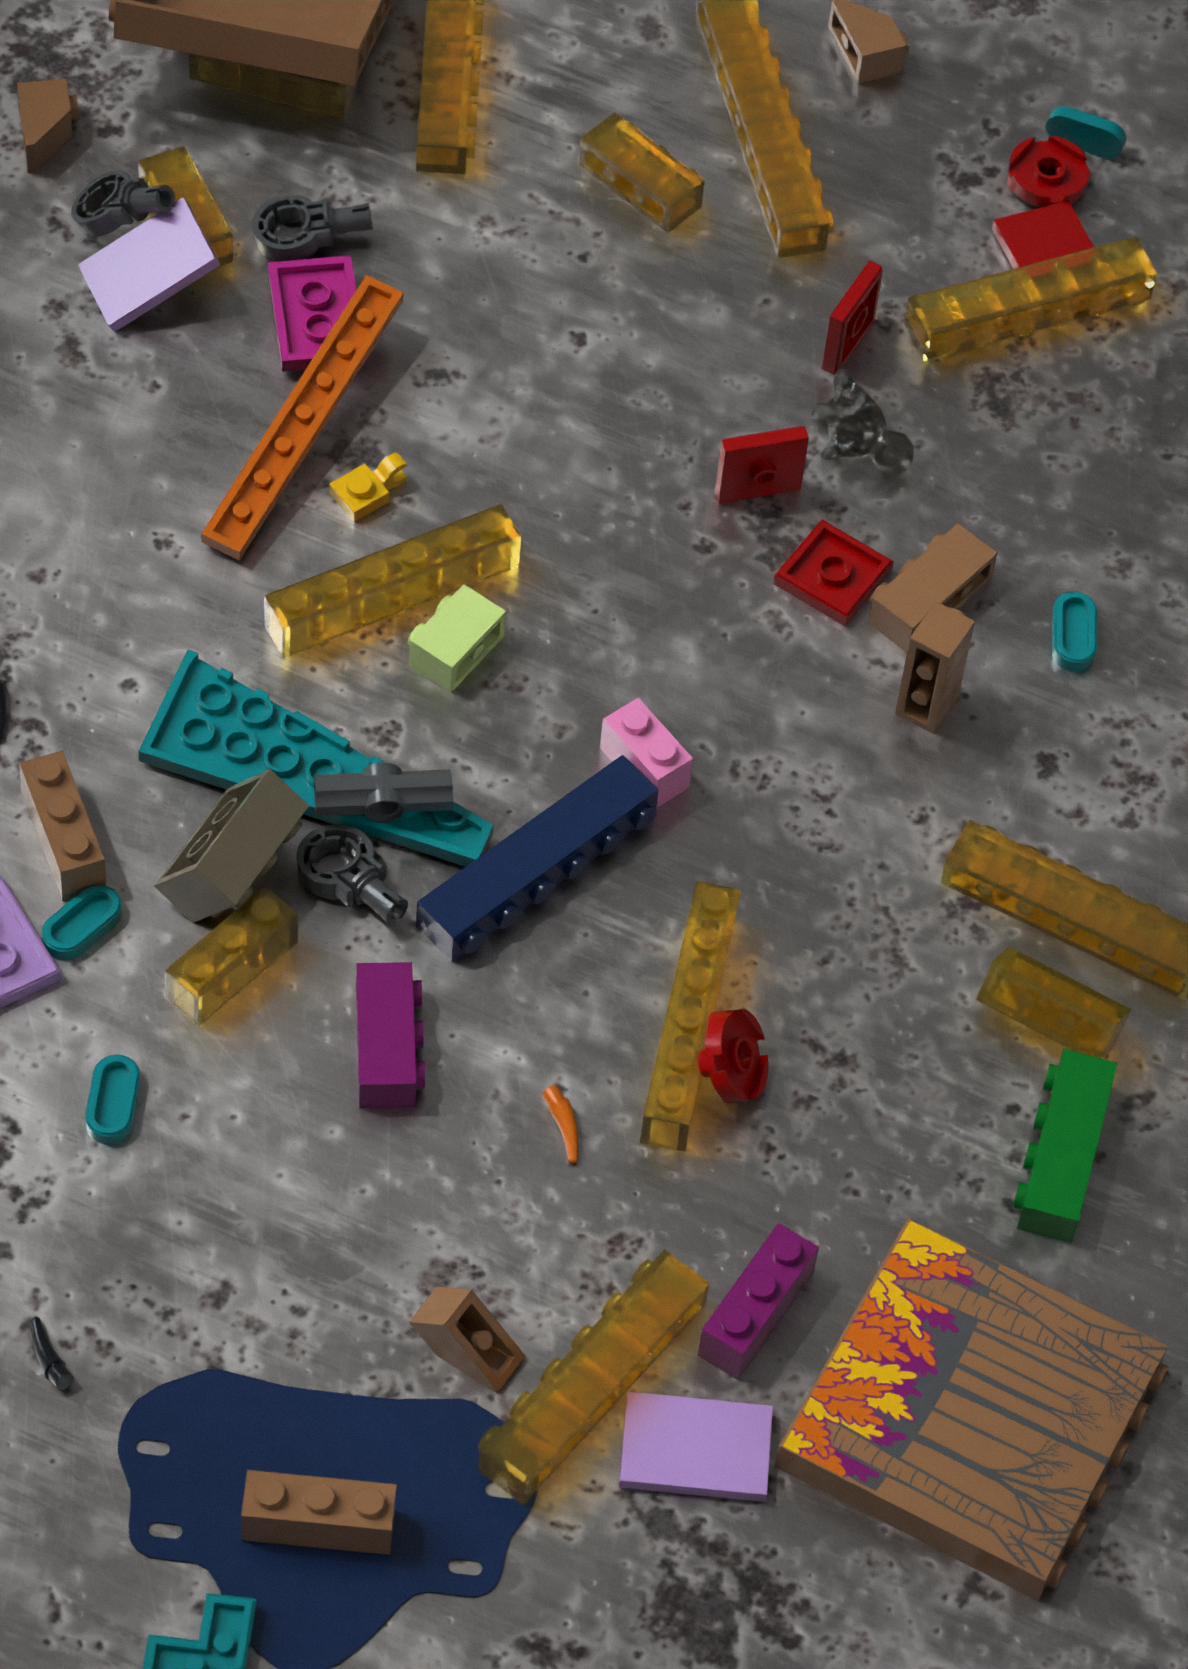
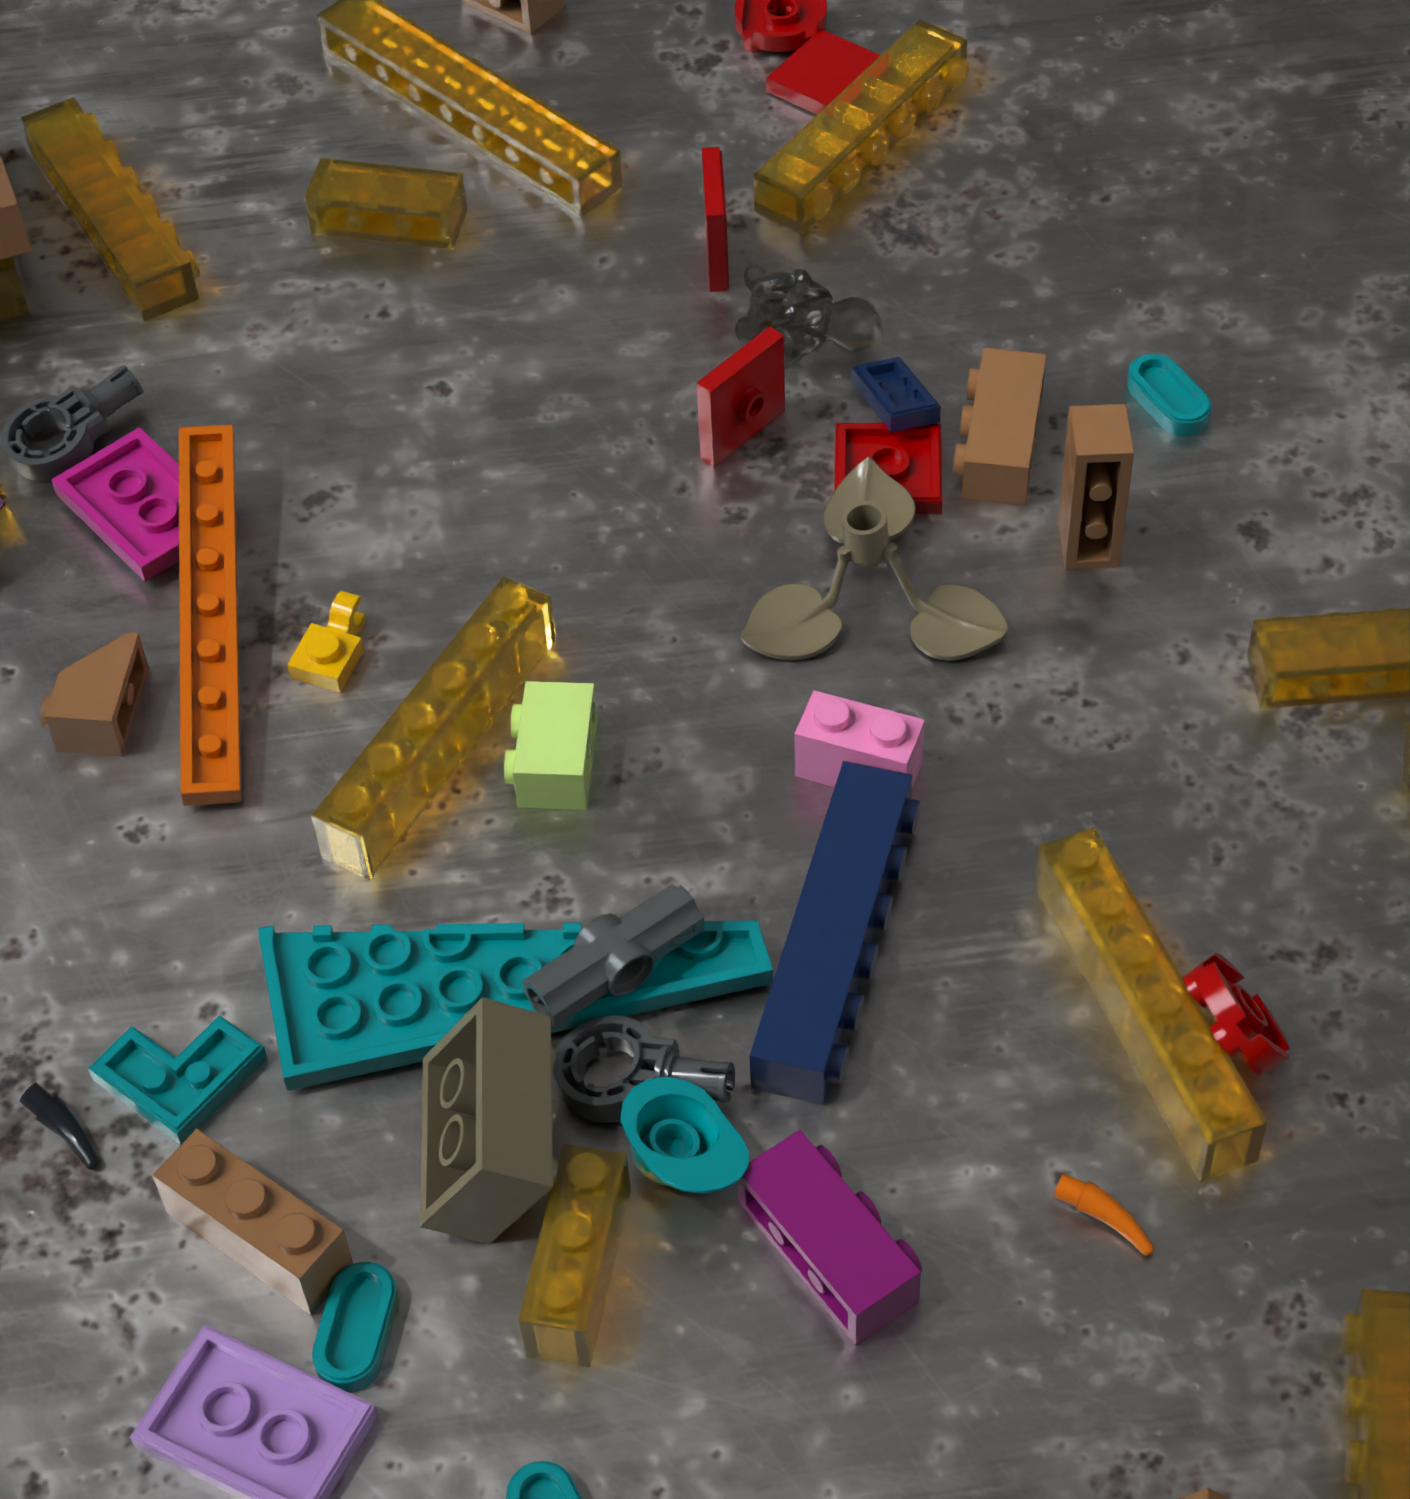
camera: 25 degrees left, 5 degrees down
none -> medium nougat slope [41,632,149,756]
none -> teal tile [88,1015,267,1145]
none -> teal piece [620,1077,749,1194]
none -> dark tan plant [740,457,1008,661]
none -> dark blue plate [852,357,941,433]

